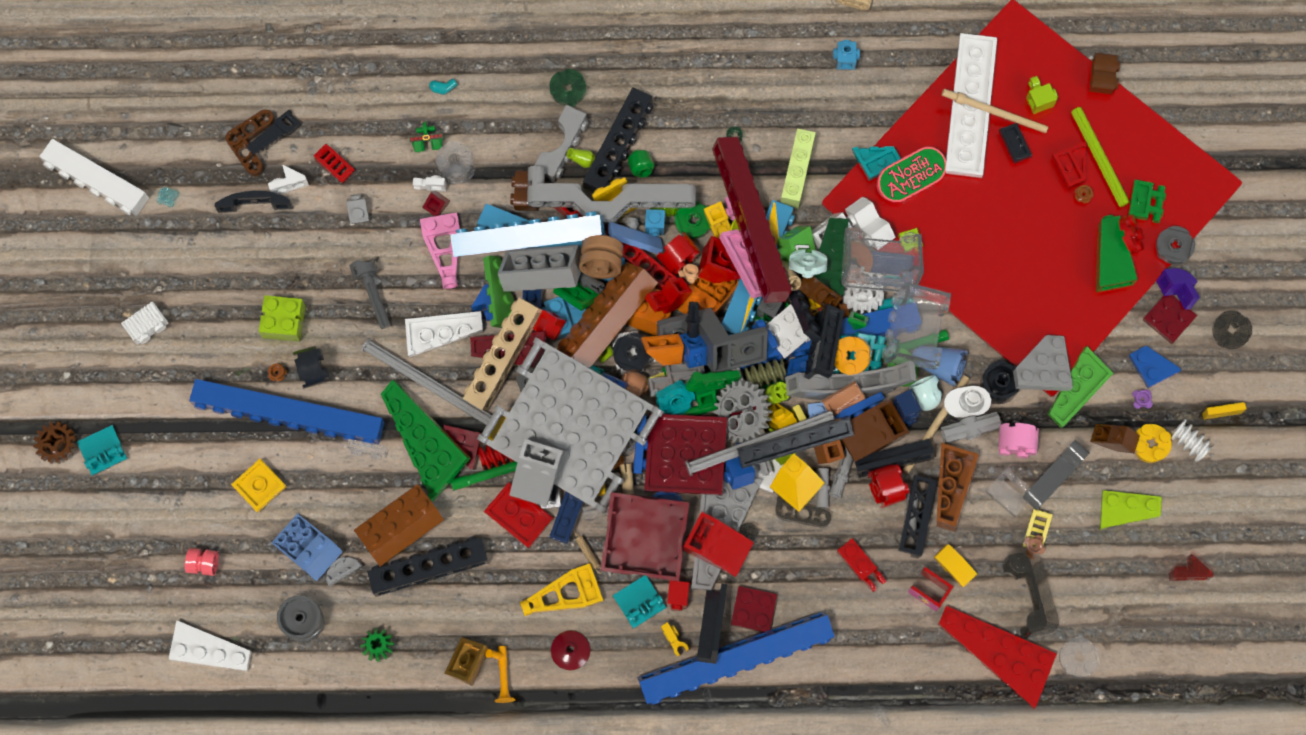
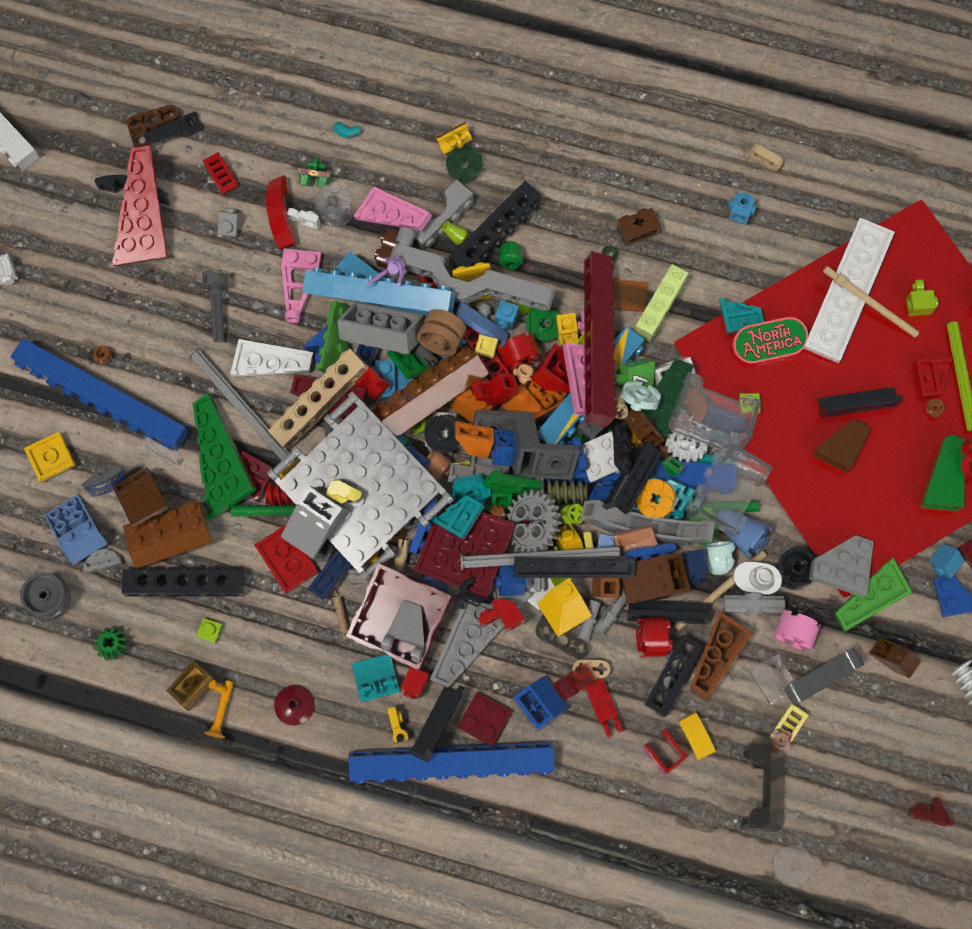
camera: 15 degrees right, 0 degrees up
clear light blue plate [156,187,178,208] -> none
lime piece [259,295,306,342] -> none
white slope [268,165,309,194] -> none
black brick [293,346,329,389] -> none
dark red slope [422,191,450,216] -> none
yellow plate [520,563,603,616] -> none
red slope [683,512,754,577] -> none
black axle [685,301,701,338] -> none
clear smoke plate [739,523,758,541] -> none
white brick [845,197,895,250] -> none
red wing [938,606,1057,709] -> none
black plate [999,123,1032,164] -> none
lime wing [1099,490,1162,530] -> none
medium lavender plate [1132,390,1153,409] -> none
yellow plate [1135,424,1172,463] -> none
none -> slope [81,464,128,497]
none -> wing [112,145,168,266]
none -> reddish brown slope [113,467,168,528]
none -> lime plate [196,618,223,644]
none -> red slope [266,175,296,250]
none -> light yellow rock [326,478,362,504]
none -> bright pink wing [354,187,432,231]
none -> lavender plant [367,254,407,286]
none -> light grey flag [381,600,424,663]
none -> teal wing [431,495,485,540]
none -> yellow hips [436,122,472,154]
none -> black piece [455,578,494,610]
none -> light yellow tile [475,335,498,359]
none -> red brick [478,599,525,632]
none -> dark orange plate [489,504,505,520]
none -> blue slope [513,676,569,732]
none -> clear red slope [553,663,597,700]
none -> tan beam [572,660,610,679]
none -> clear orange piece [613,279,648,312]
none -> reddish brown brick [617,208,661,247]
none -> reddish brown slope [812,420,870,473]
none -> black fence [817,387,902,418]
none -> dark azure brick [929,543,964,579]

